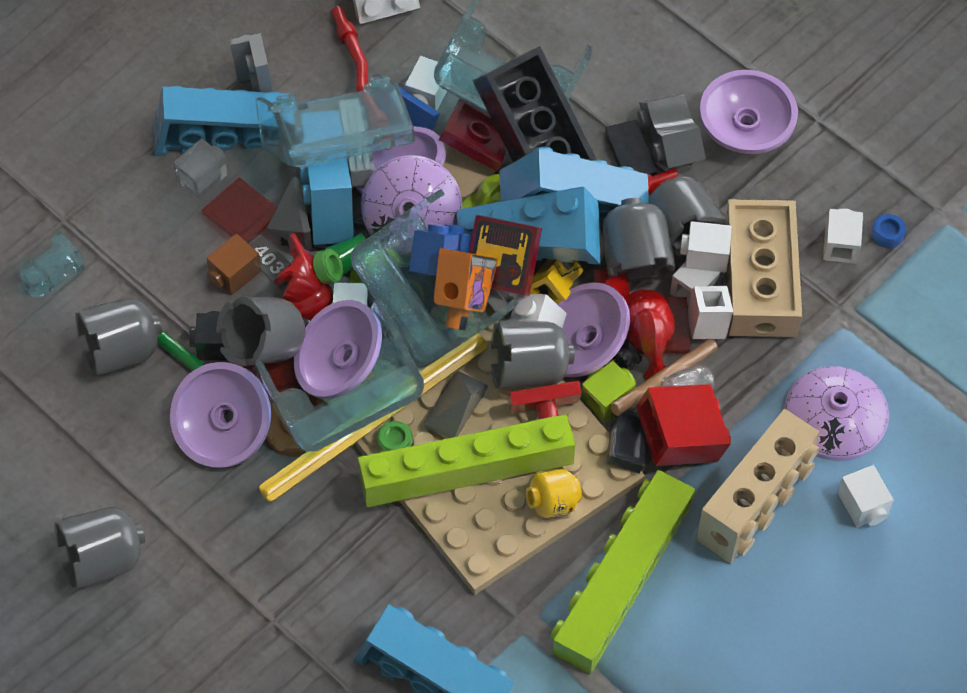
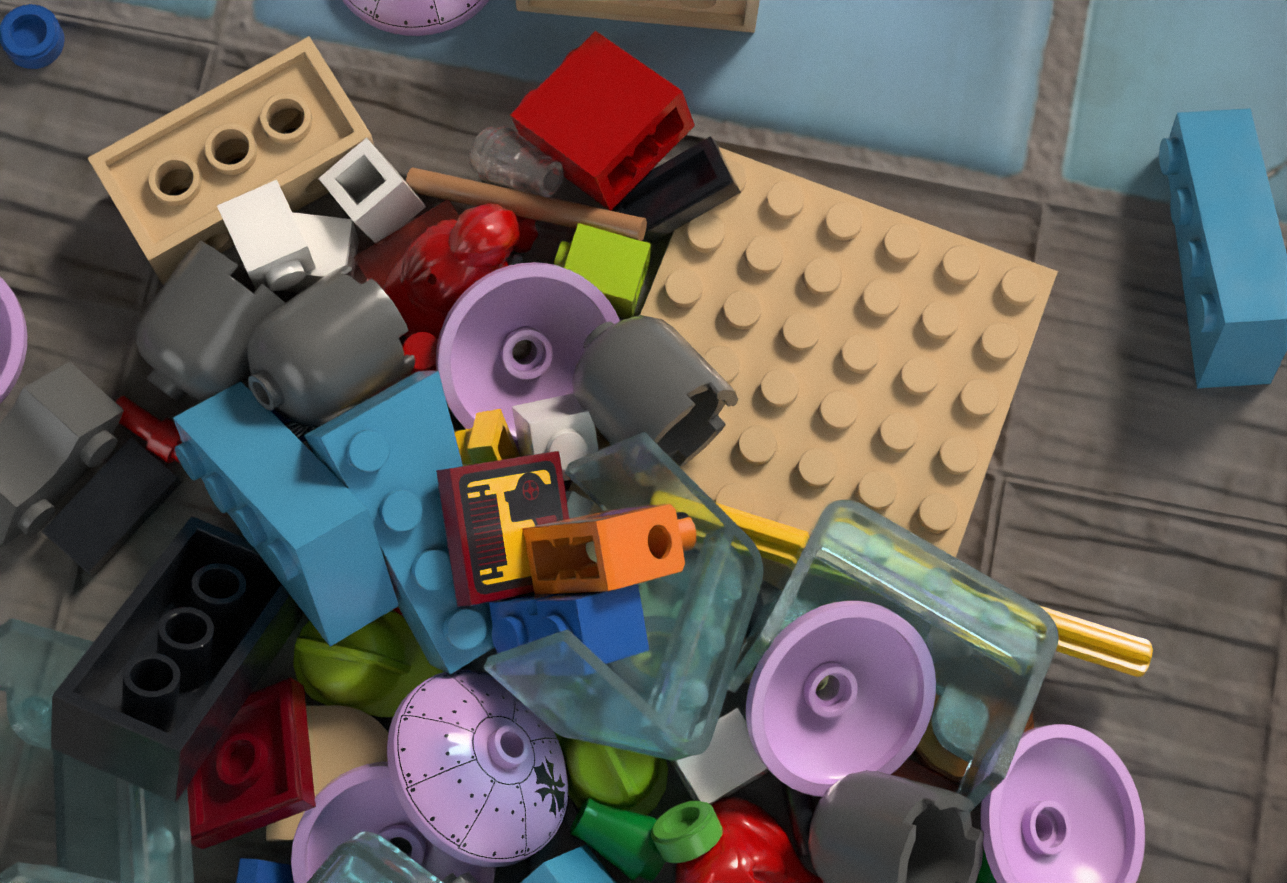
camera: 125 degrees left, 15 degrees up
lime brick [358,414,576,507] -> none
bright green tile [377,421,413,452] -> none
dark grey slope [424,370,488,439] -> none
red tile [507,381,582,420] -> none
yellow head [526,469,582,518] -> none
lime brick [550,470,696,675] -> none
white brick [823,209,863,264] -> none

